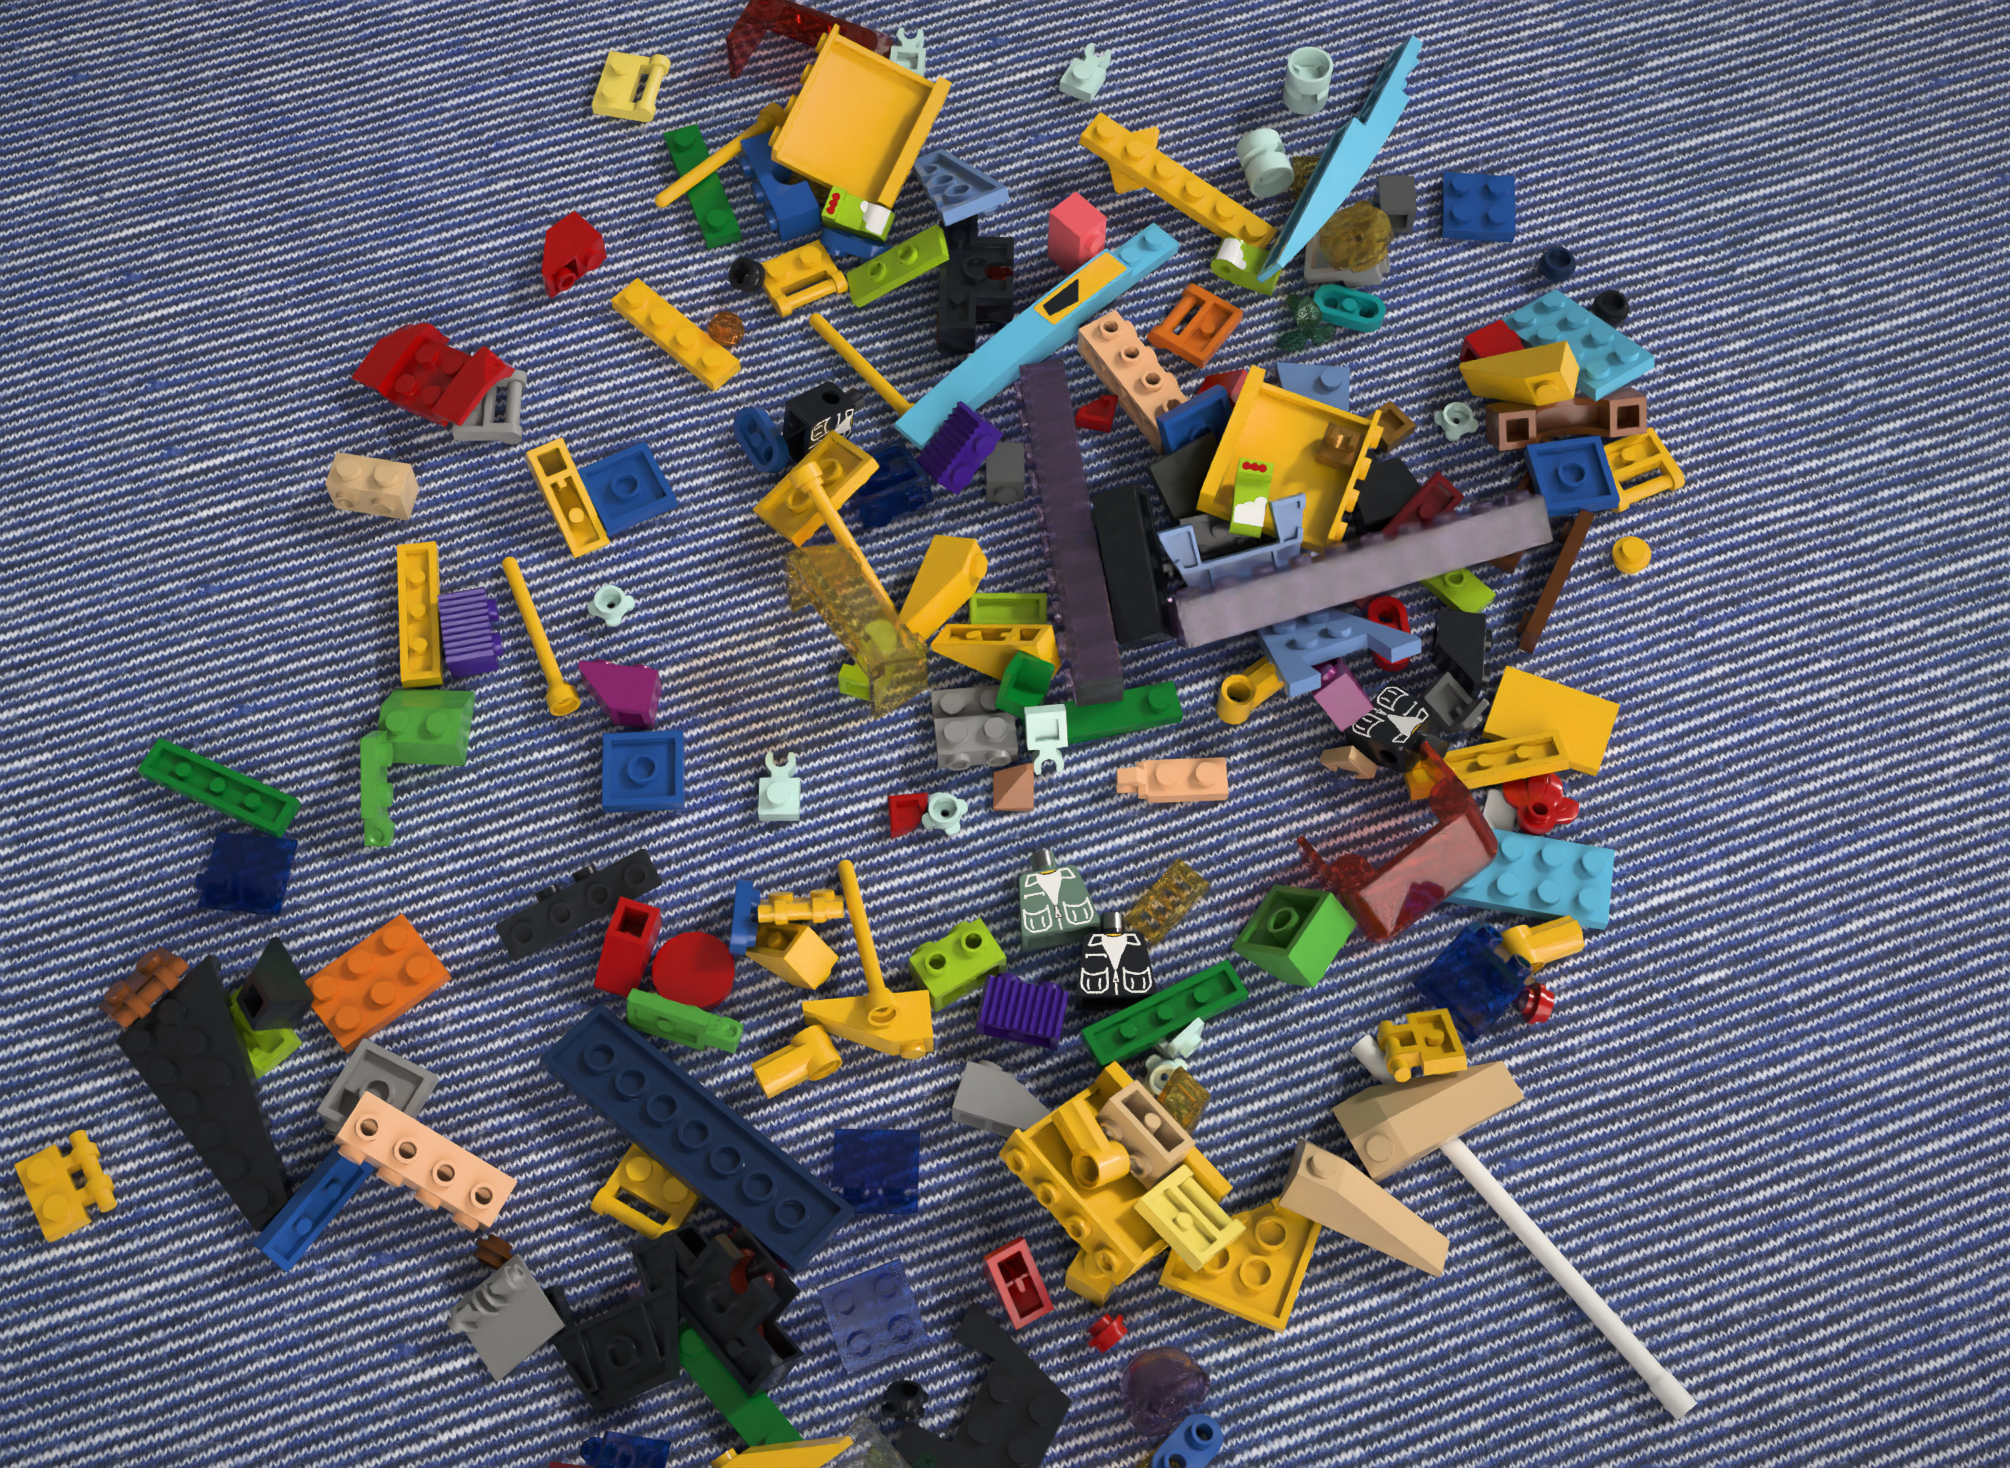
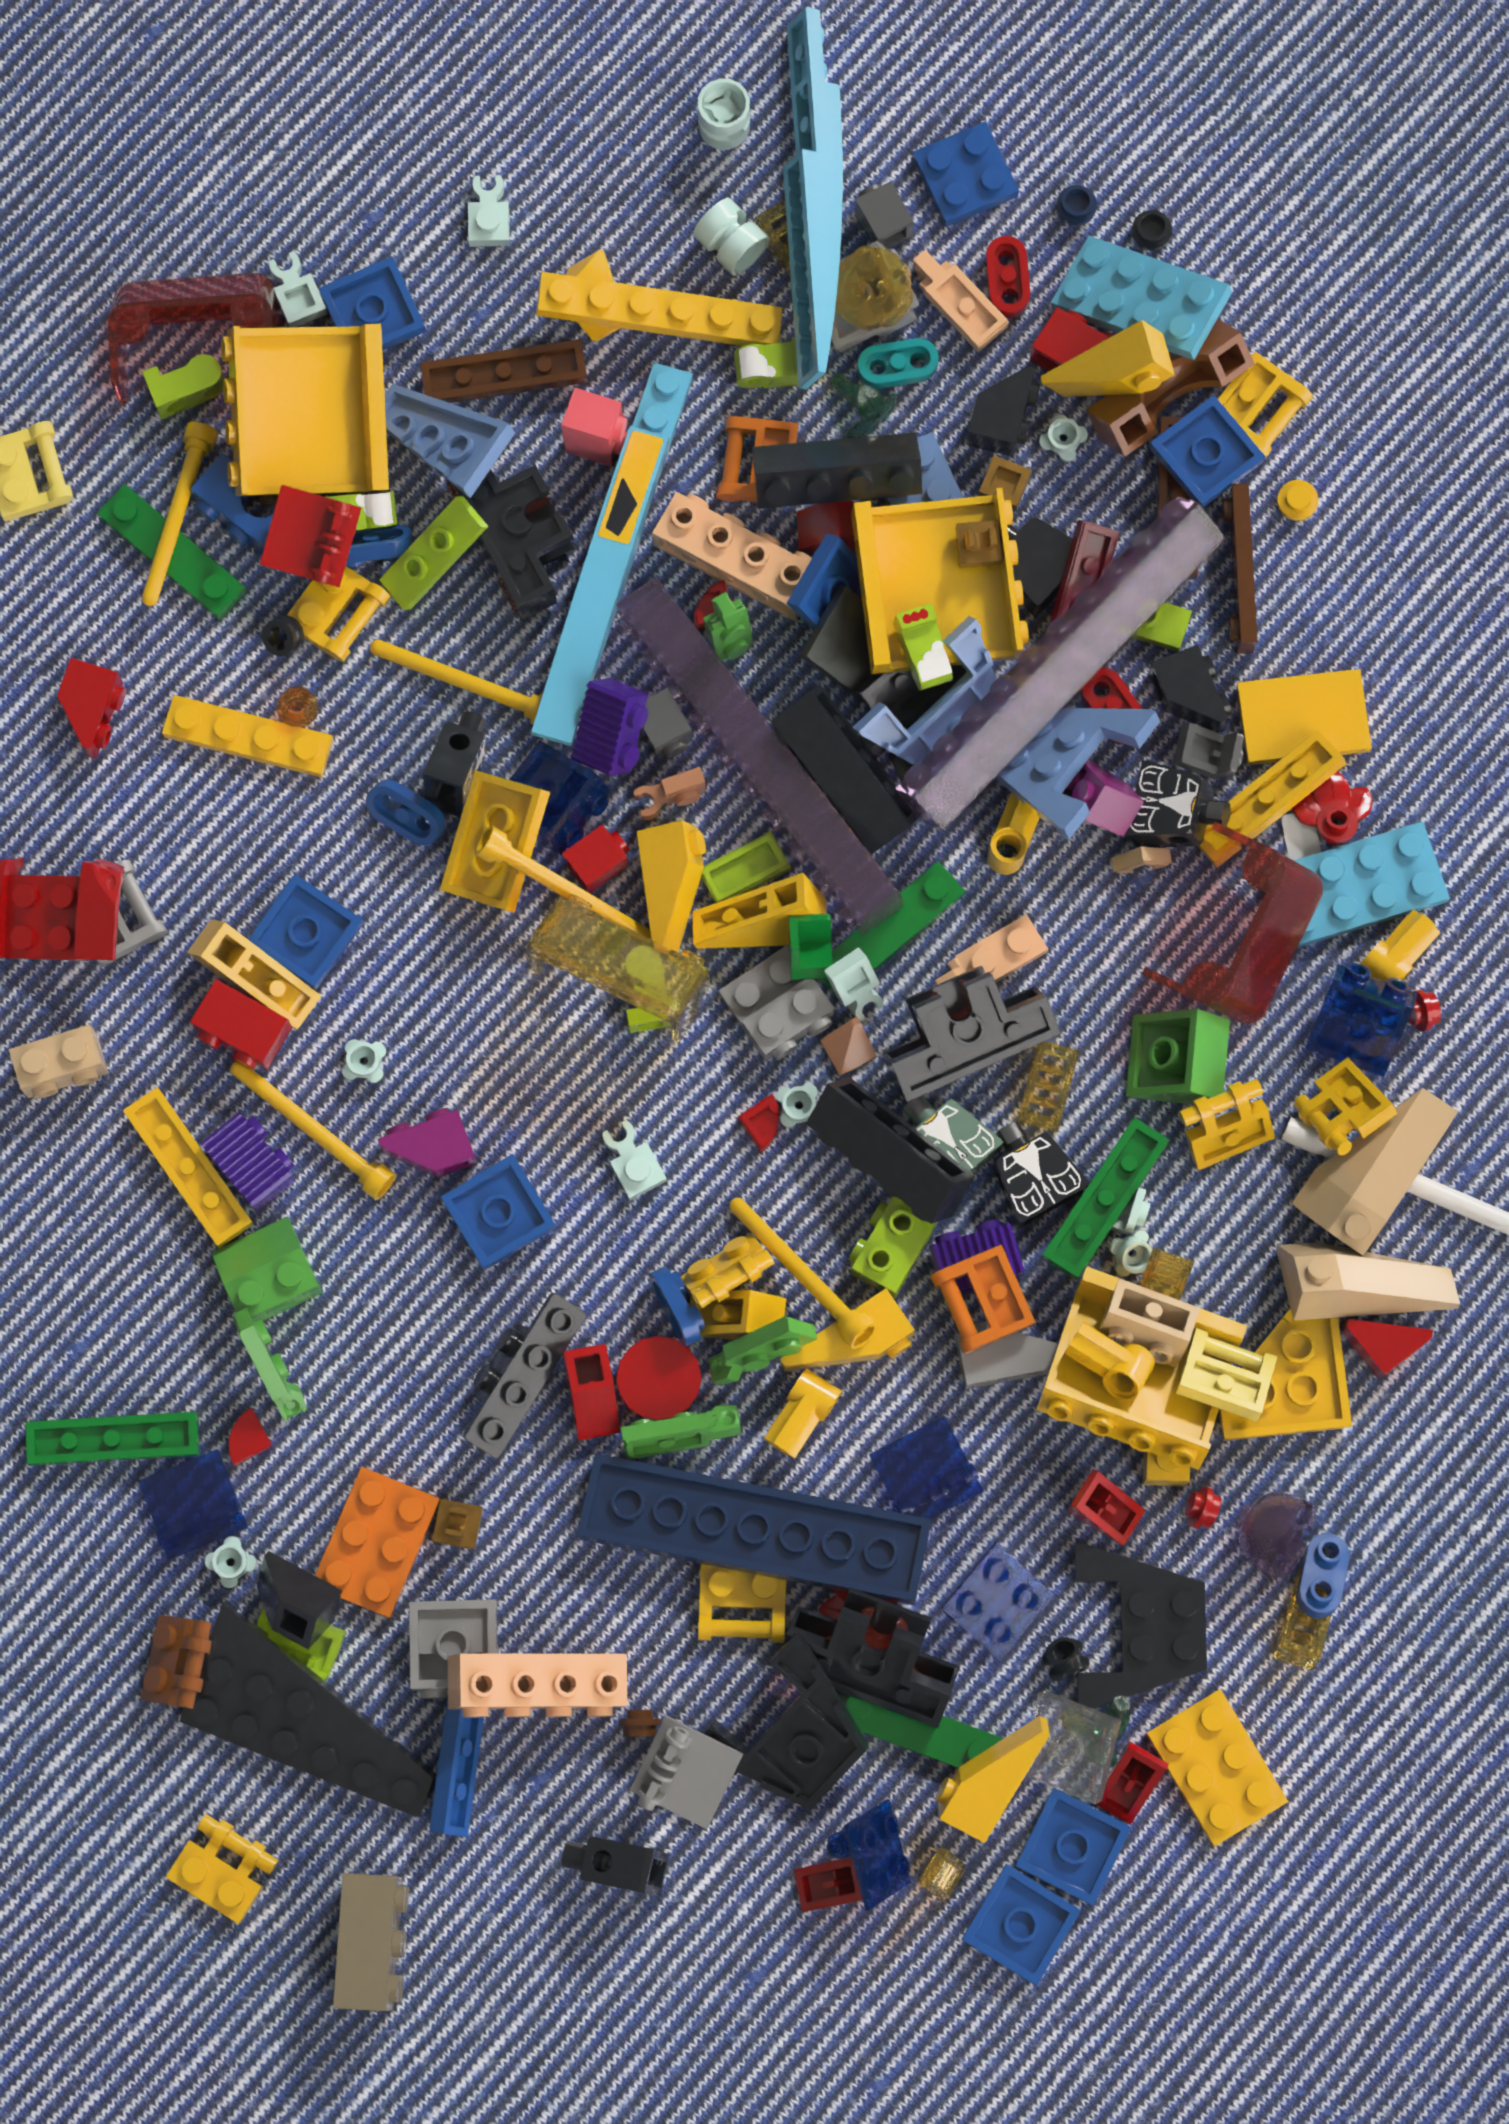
camera: 25 degrees left, 15 degrees up
none -> lime leg [142,354,225,420]
none -> red brick [190,979,293,1070]
none -> light aqua plate [205,1536,257,1588]
none -> red tile [229,1407,273,1467]
none -> red hinge [259,484,362,588]
none -> blue plate [318,256,426,351]
none -> dark tan brick [333,1873,410,2011]
none -> reddish brown plate [420,339,588,403]
none -> pearl gold tile [432,1499,484,1550]
none -> black torso [561,1836,670,1897]
none -> red brick [562,824,630,894]
none -> nougat plate [633,767,706,820]
none -> bright green hinge [703,592,753,663]
none -> bright green hinge [708,1316,817,1385]
none -> black brick [752,432,923,509]
none -> black brick [806,1077,975,1224]
none -> piece [882,966,1061,1102]
none -> light nougat hinge [912,250,1009,352]
none -> orange plate [930,1245,1036,1354]
none -> black slope [966,366,1040,457]
none -> red plate [986,236,1031,318]
none -> yellow plate [1179,1078,1275,1171]
none -> red slope [1342,1319,1433,1380]

